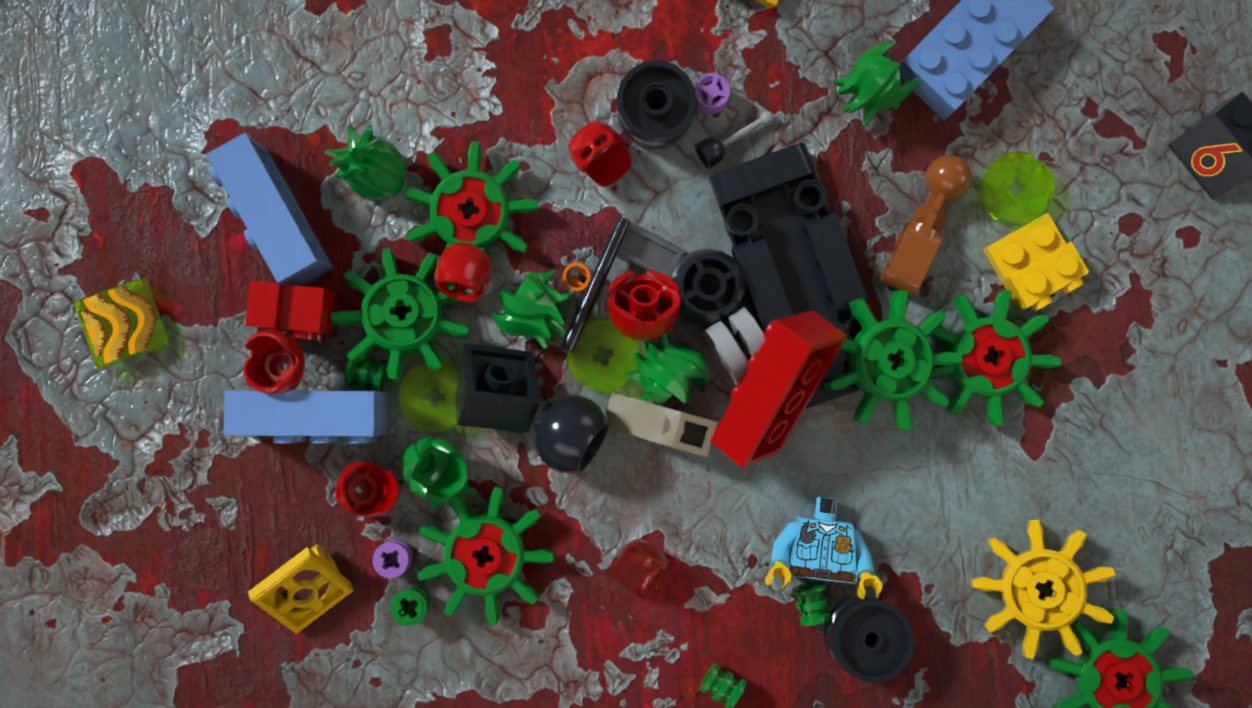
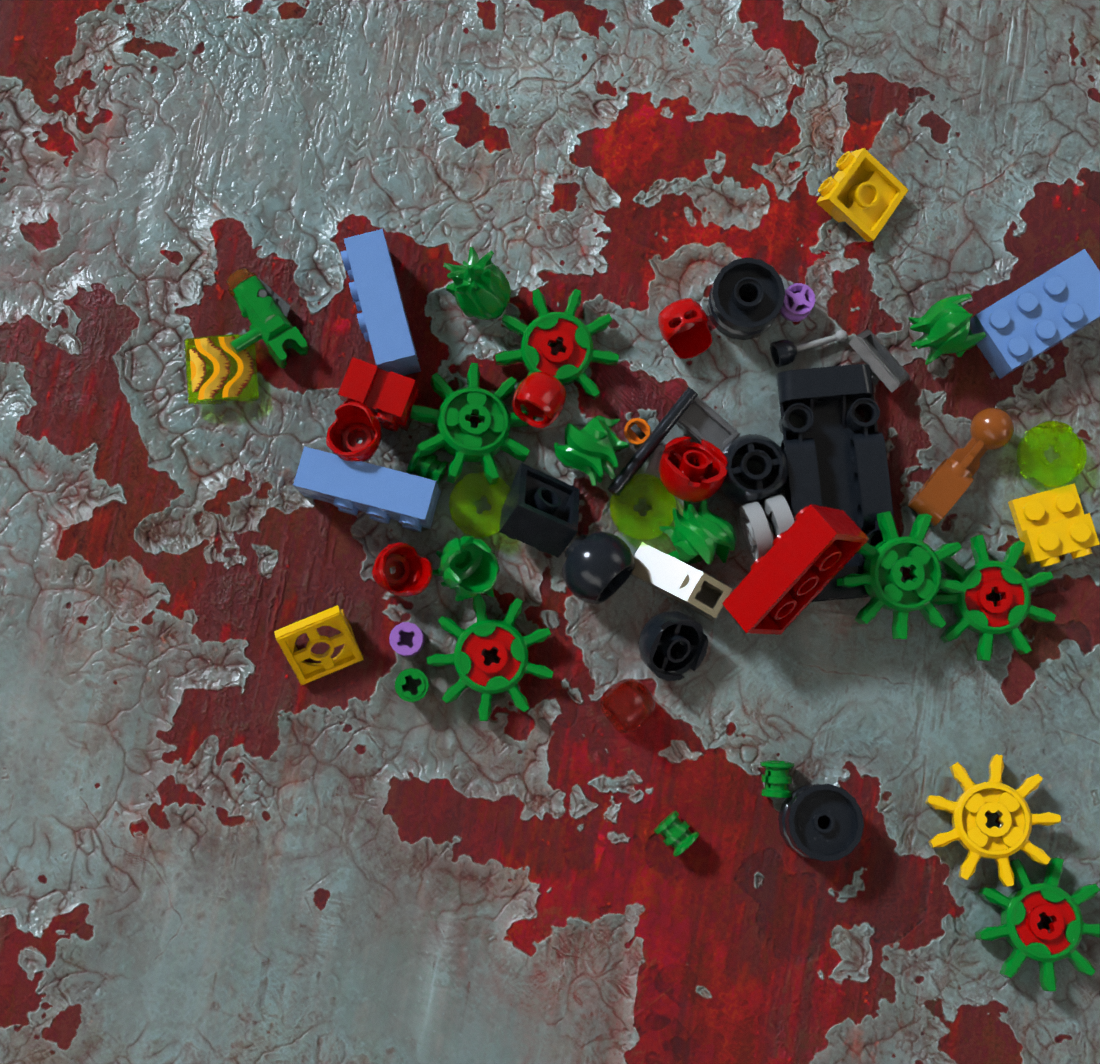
camera: 10 degrees right, 5 degrees down
torso [765,497,882,599] -> none
none -> green piece [226,268,309,369]
none -> black cylinder [638,611,708,681]
none -> flat silver tile [849,329,911,393]

